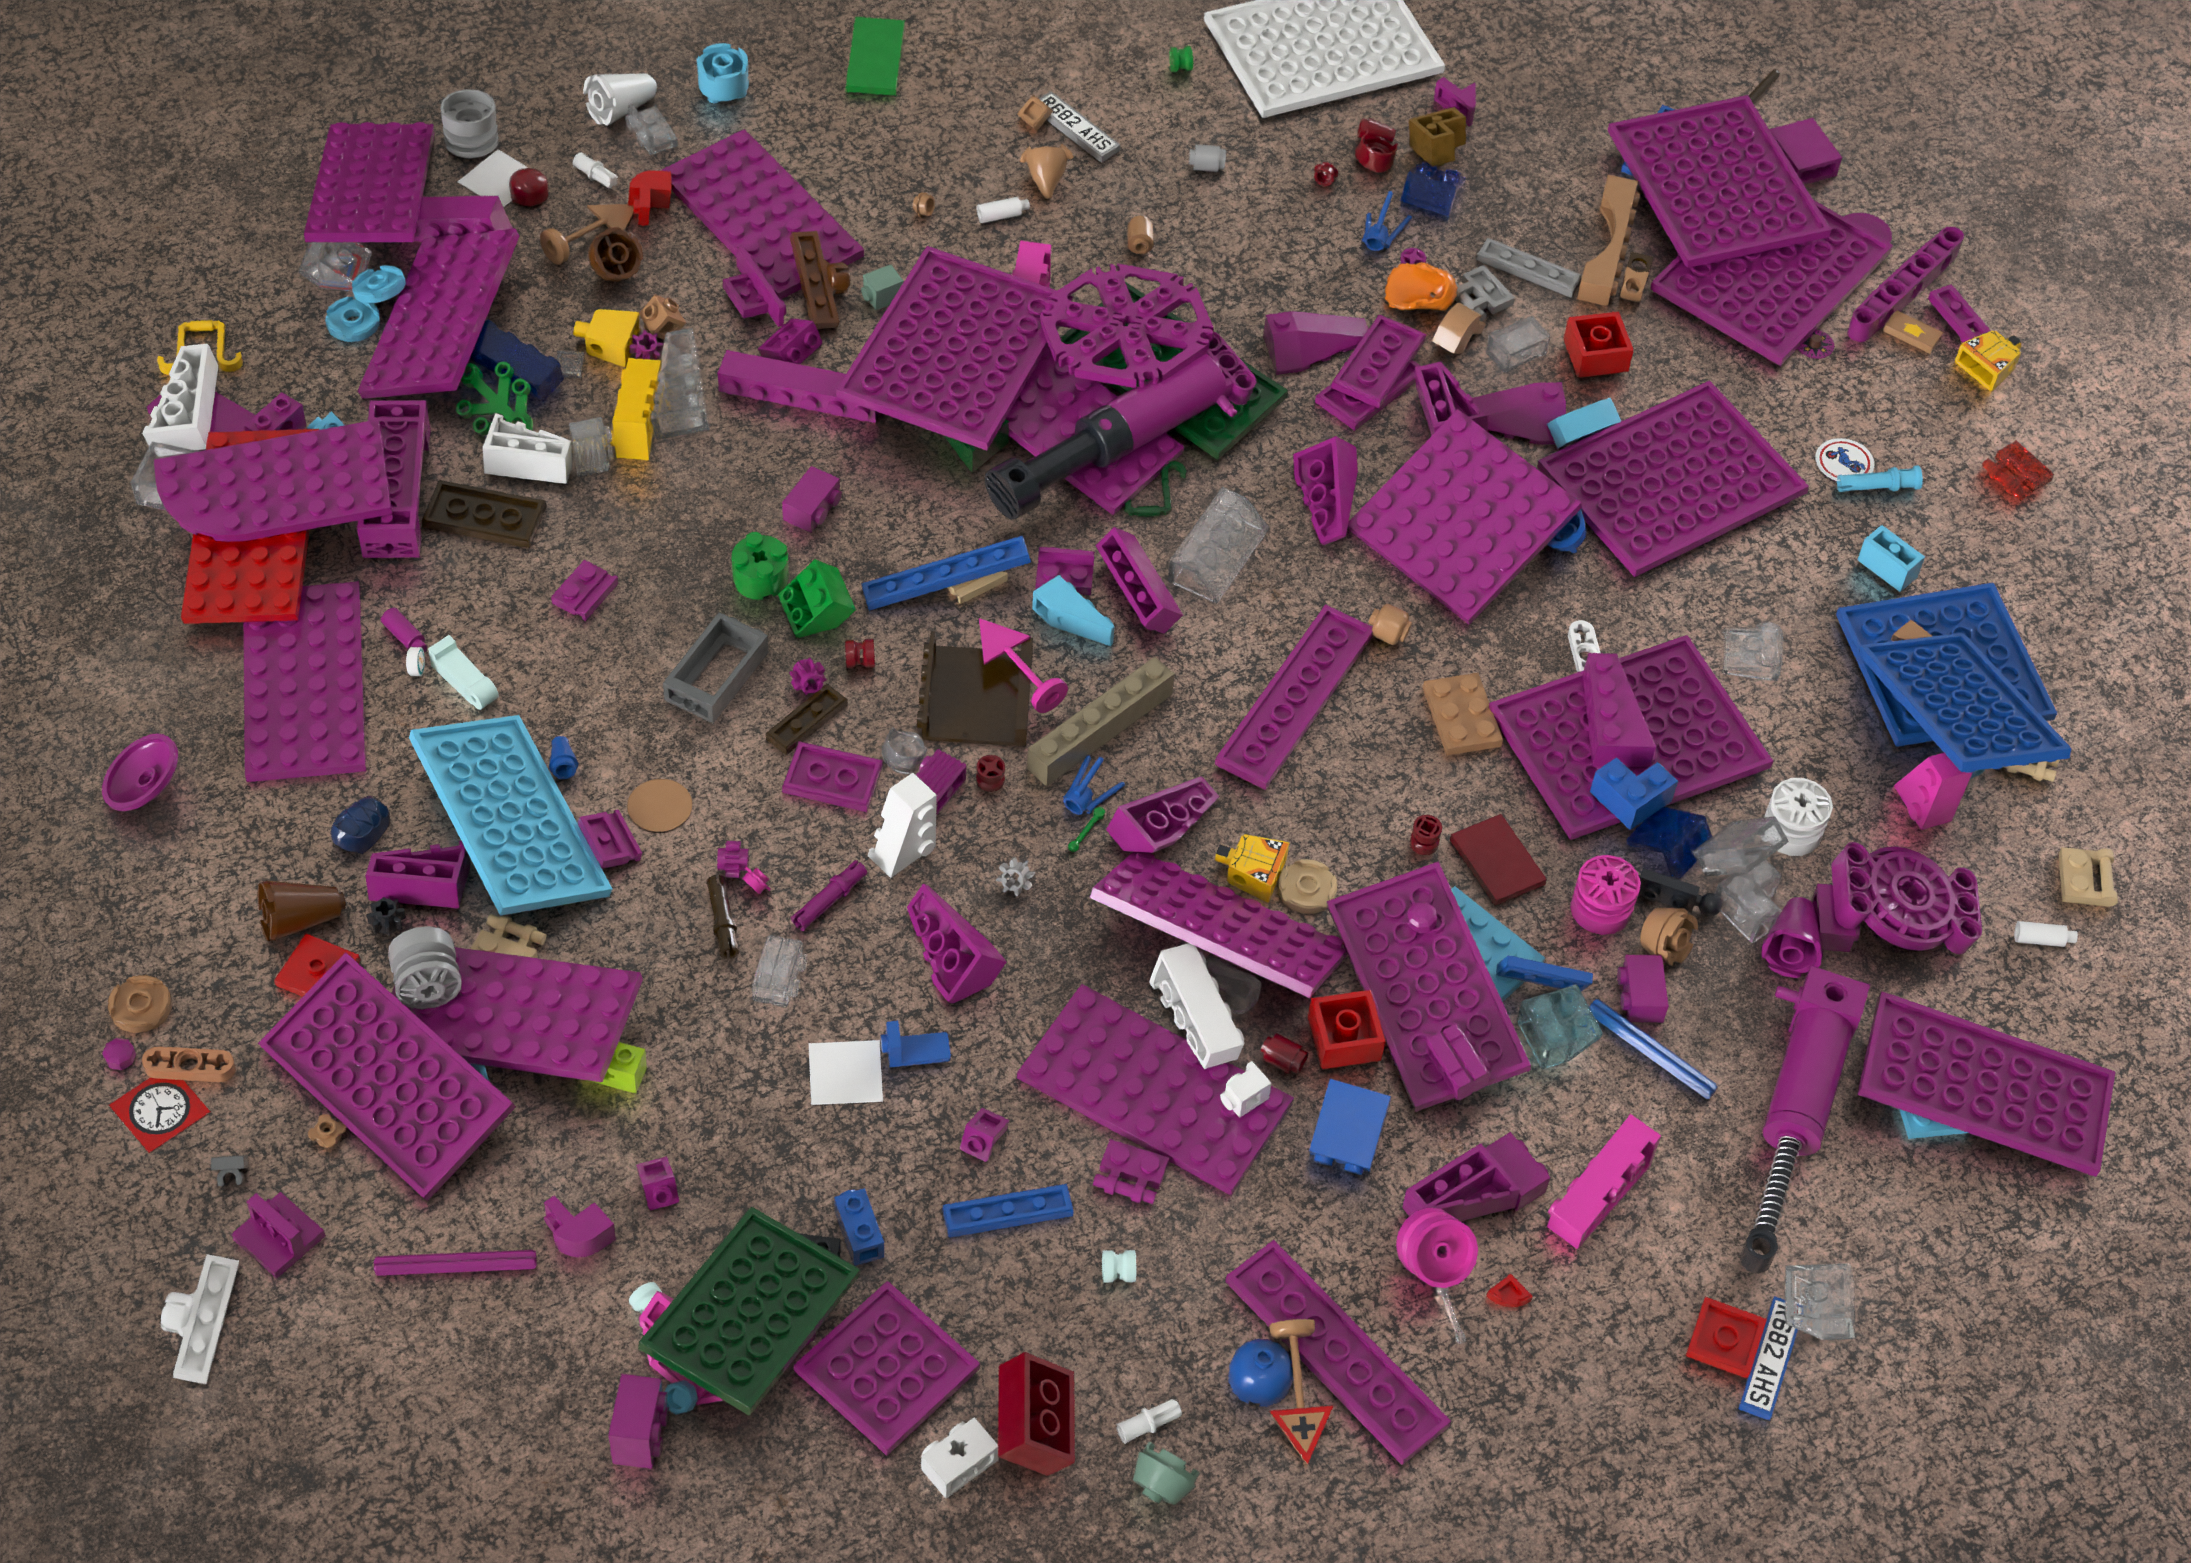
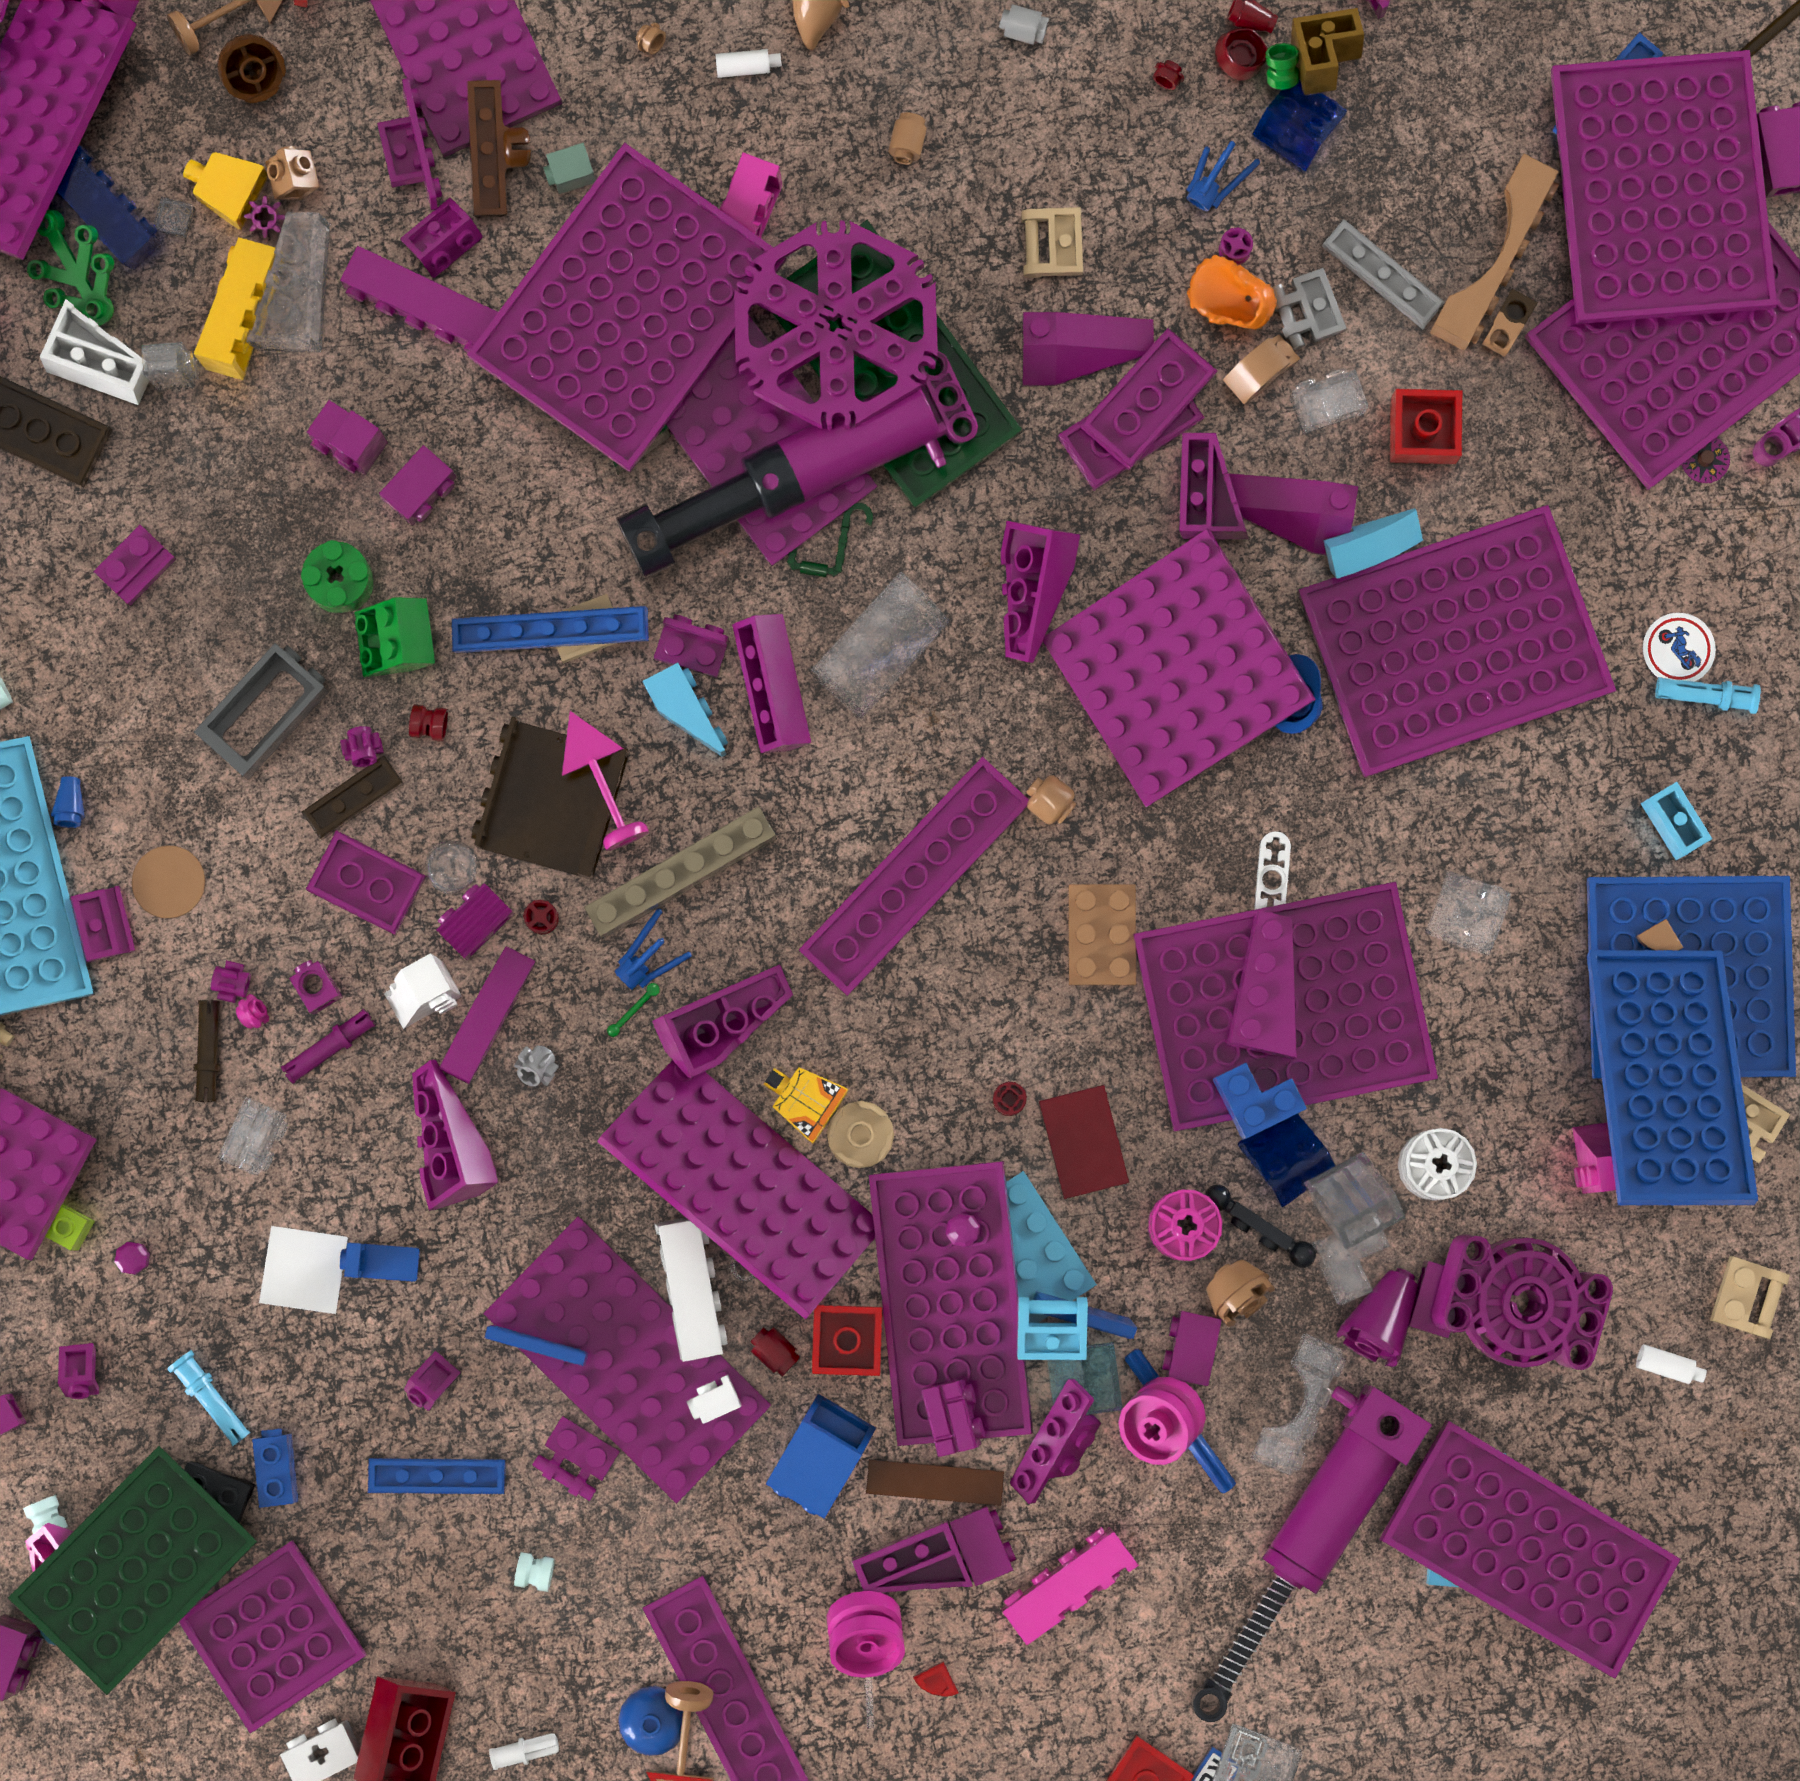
camera: 15 degrees right, 30 degrees up
none -> magenta tile [114,1242,150,1275]
none -> medium azure pin [167,1350,251,1446]
none -> magenta brick [289,960,343,1015]
none -> magenta brick [307,400,388,475]
none -> magenta slope [439,946,535,1084]
none -> blue tile [484,1325,589,1366]
none -> reddish brown tile [866,1459,1004,1506]
none -> magenta bracket [1010,1379,1101,1504]
none -> medium azure plate [1017,1297,1088,1360]
none -> tan plate [1021,207,1083,278]
none -> dark pink wheel [1118,1377,1206,1465]
none -> clear arch [1250,1333,1346,1476]
none -> green wheel [1266,43,1300,90]

